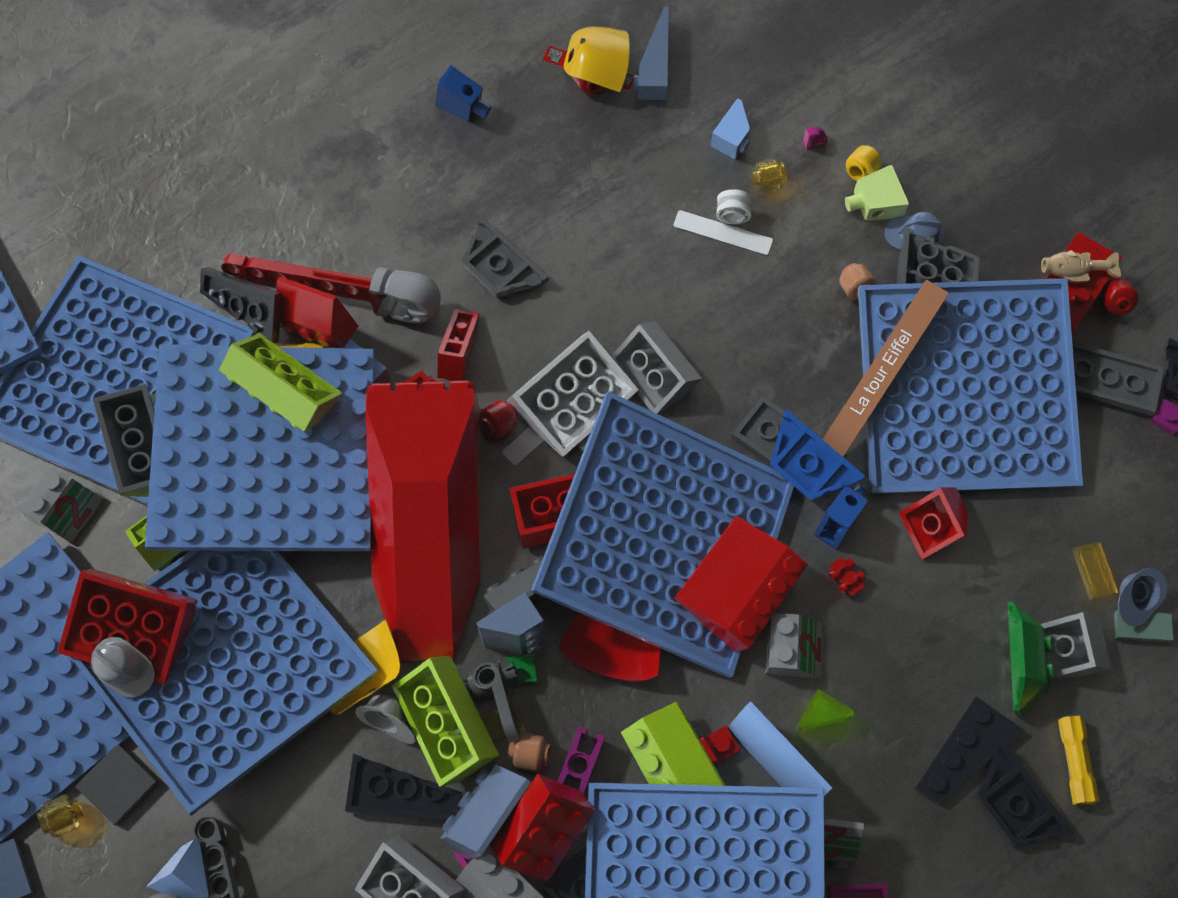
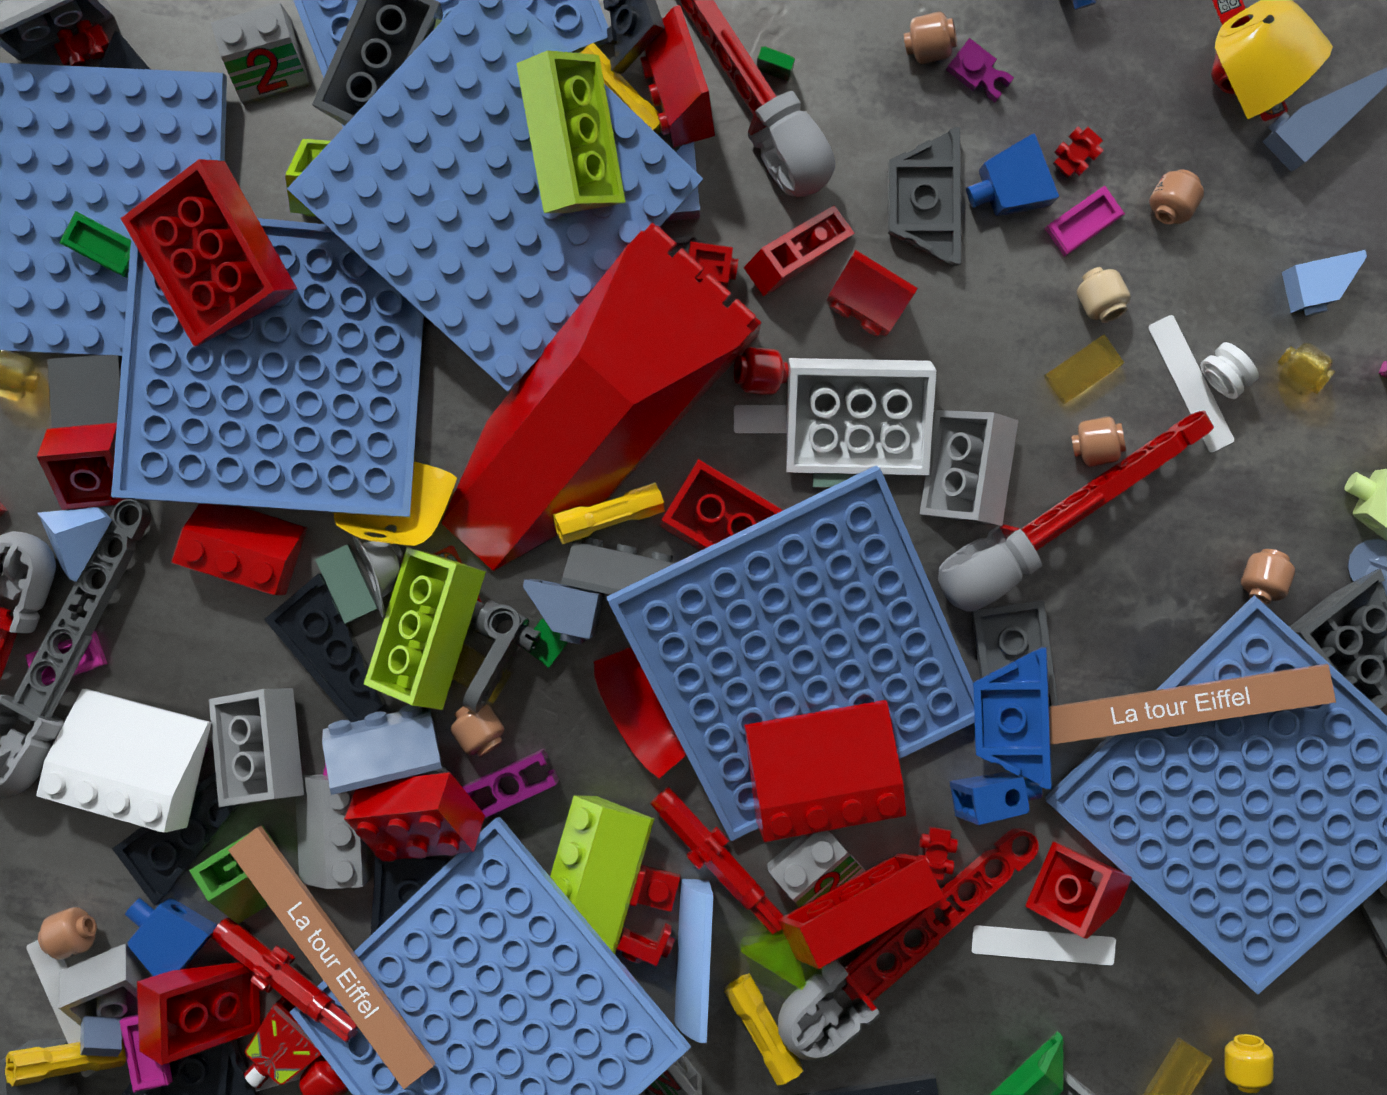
camera: 45 degrees right, 20 degrees up
light grey piece [91,637,155,697] -> none
none -> red slope [37,422,133,510]
none -> green tile [59,211,131,278]
none -> red slope [171,504,307,595]
none -> sand green tile [315,544,378,624]
none -> yellow axle [553,483,665,544]
none -> red bracket [617,923,675,966]
none -> red piece [650,786,784,935]
none -> yellow axle [724,973,804,1086]
none -> green tile [756,46,795,82]
none -> piece [778,828,1039,1062]
none -> red brick [778,853,944,969]
none -> red slope [826,250,918,337]
none -> nougat head [904,12,958,64]
none -> piece [938,410,1214,612]
none -> magenta plate [946,38,1014,103]
none -> blue torso [966,133,1059,216]
none -> white sticker [972,925,1116,965]
none -> dark pink tile [1044,186,1125,257]
none -> clear yellow tile [1044,334,1124,404]
none -> red piece [1052,126,1104,178]
none -> nougat head [1071,417,1126,466]
none -> tan head [1077,267,1131,323]
none -> nougat head [1149,169,1204,224]
none -> yellow head [1224,1034,1274,1093]

